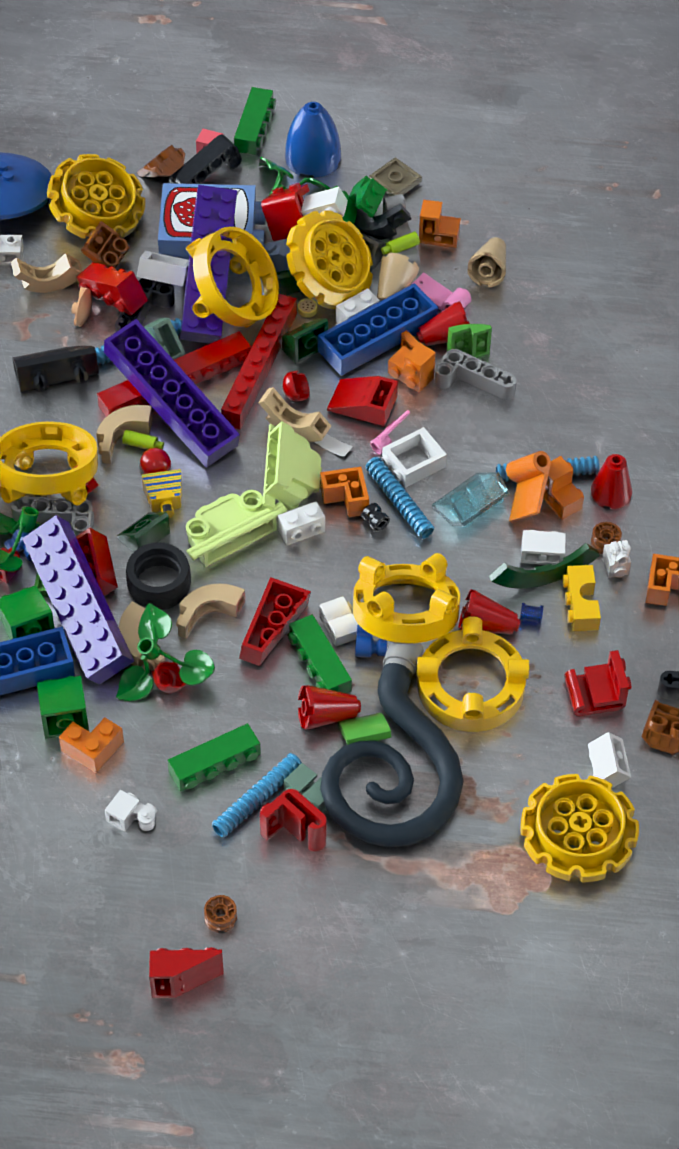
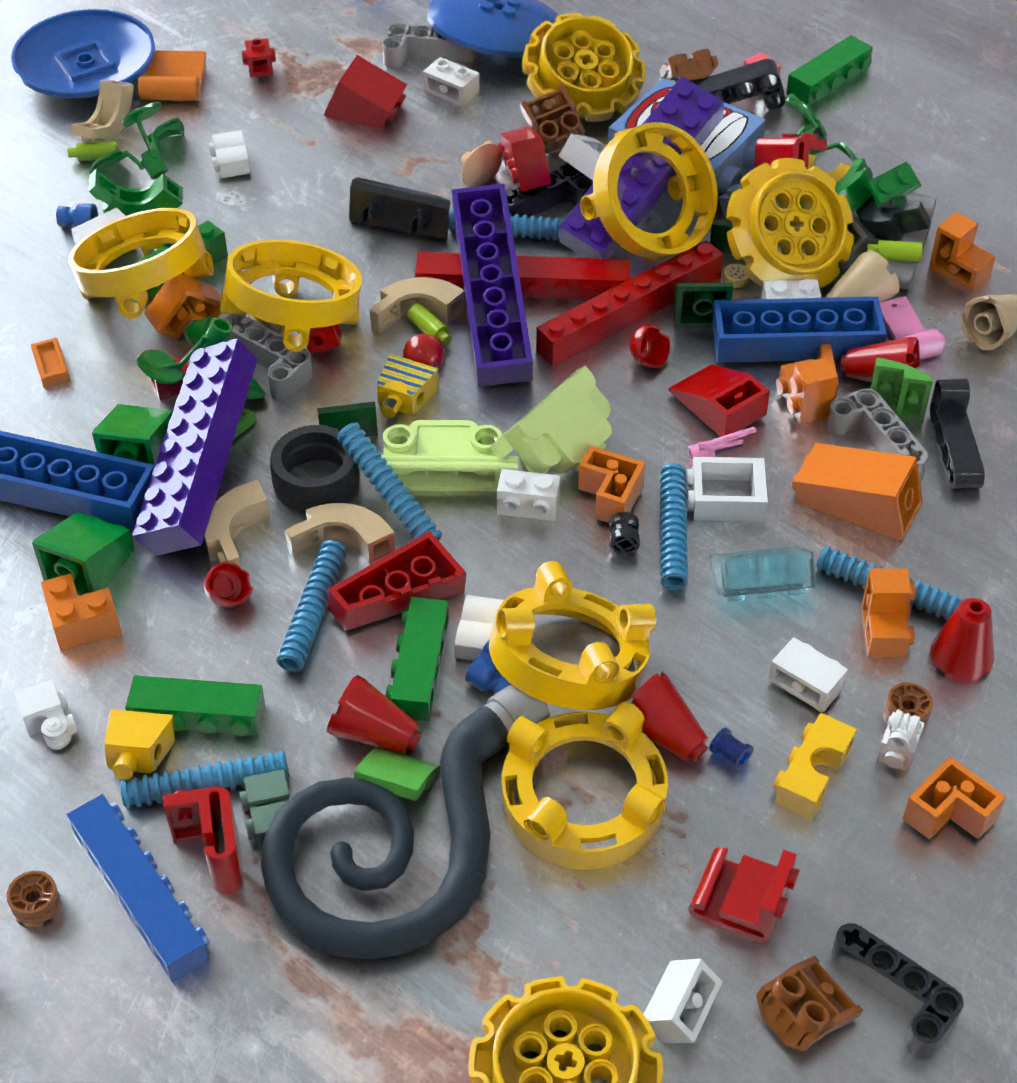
camera: 35 degrees right, 5 degrees down
tan arch [11,253,83,293] -> none
red brick [76,527,118,596] -> none
green plant [116,603,215,701] -> none
sand green piece [144,318,186,360] -> none
tan arch [258,387,331,442] -> none
blue cylinder [285,102,341,178] -> none
white brick [301,187,348,217] -> none
white sticker [315,434,353,457] -> none
dark tan plate [369,157,422,196] -> none
dark green tile [489,543,600,589] -> none
orange door [506,451,551,523] -> none
none -> blue brick [66,794,210,983]
none -> yellow torso [104,709,175,780]
none -> dark azure piece [276,540,347,672]
none -> dark azure piece [337,422,443,541]
none -> orange slope [792,443,923,541]
none -> black beam [930,378,985,489]

